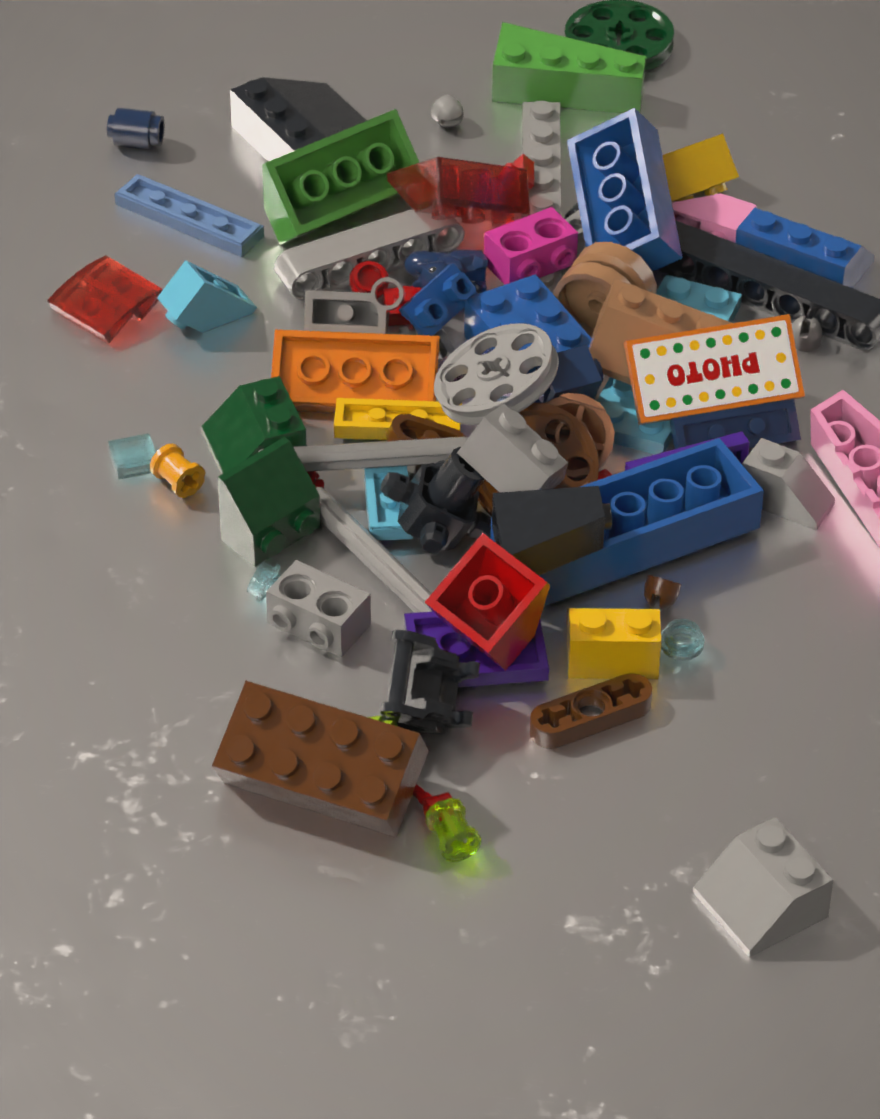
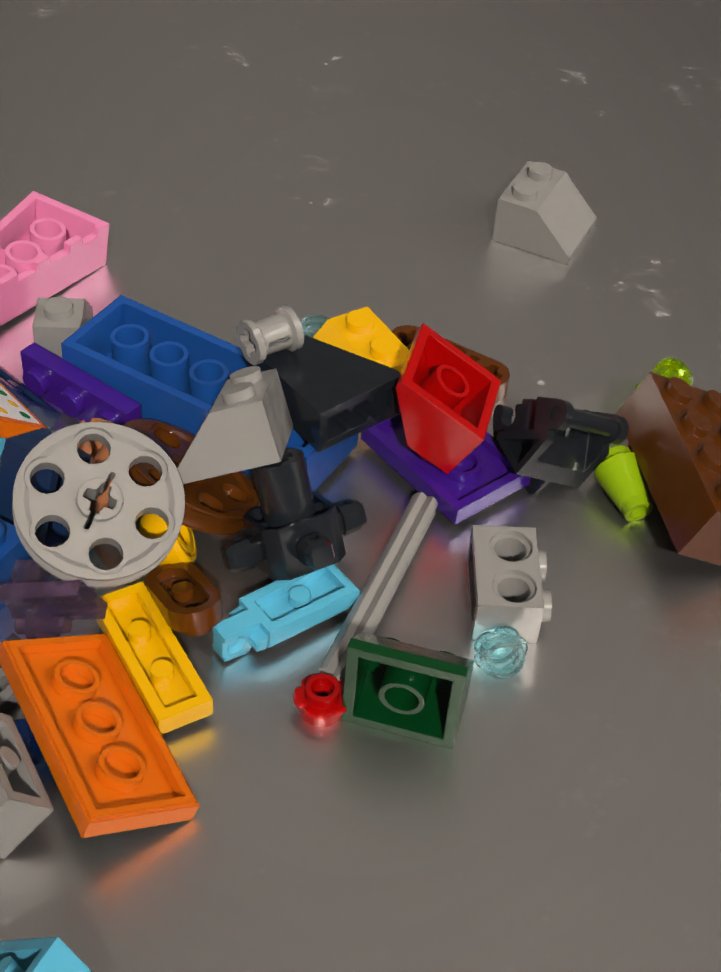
camera: 125 degrees left, 0 degrees up
clear light blue tile [108,433,156,480] -> none
light orange bush [150,443,206,498] -> none
dark green slope [201,376,307,474] -> none
light grey axle [258,437,468,472] -> none
none -> light grey bush [236,305,304,366]

